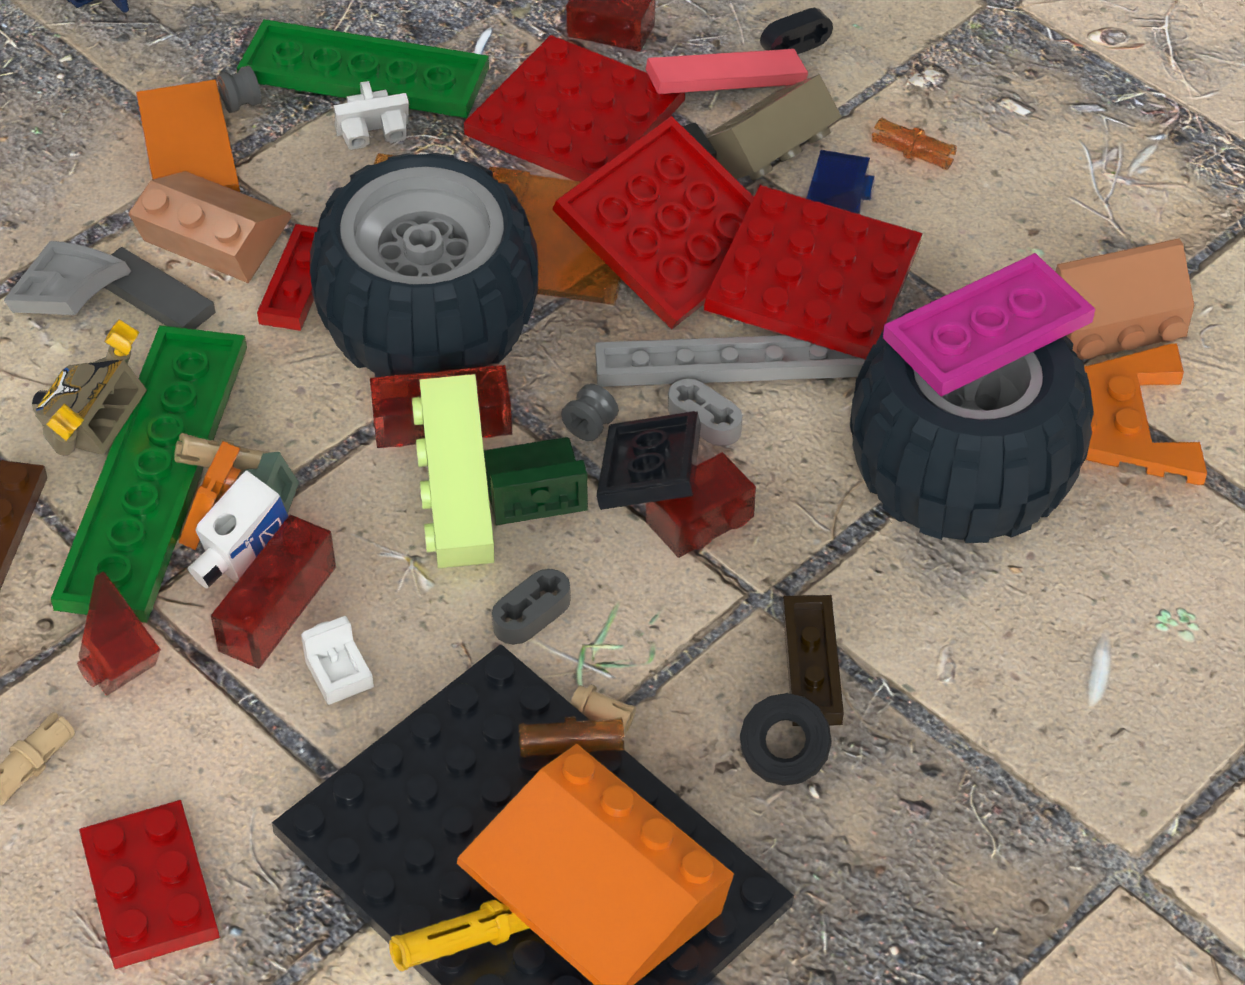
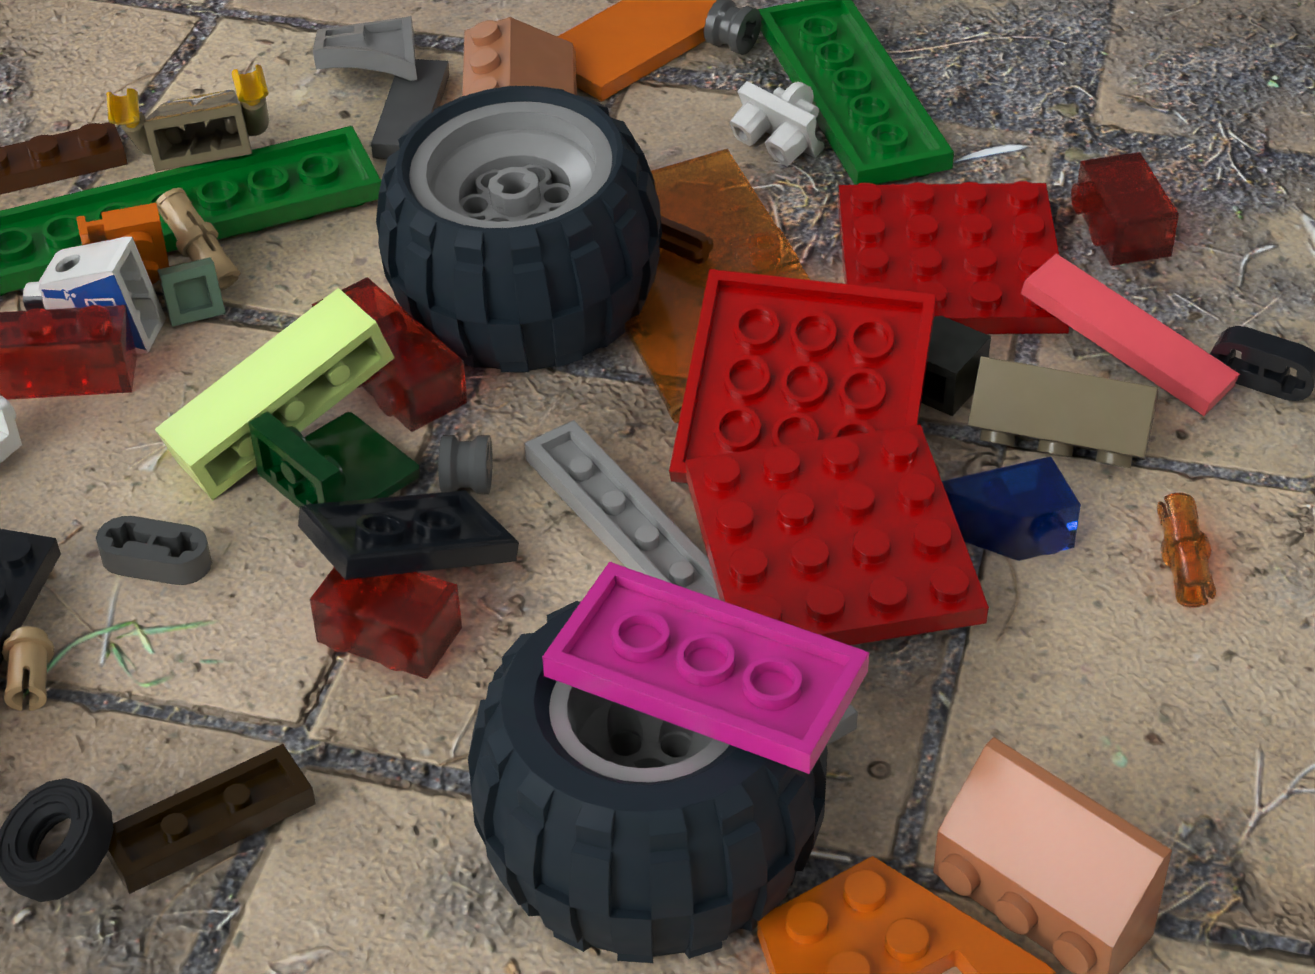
camera: 60 degrees right, 5 degrees down
light grey beam [668,378,743,446] -> none

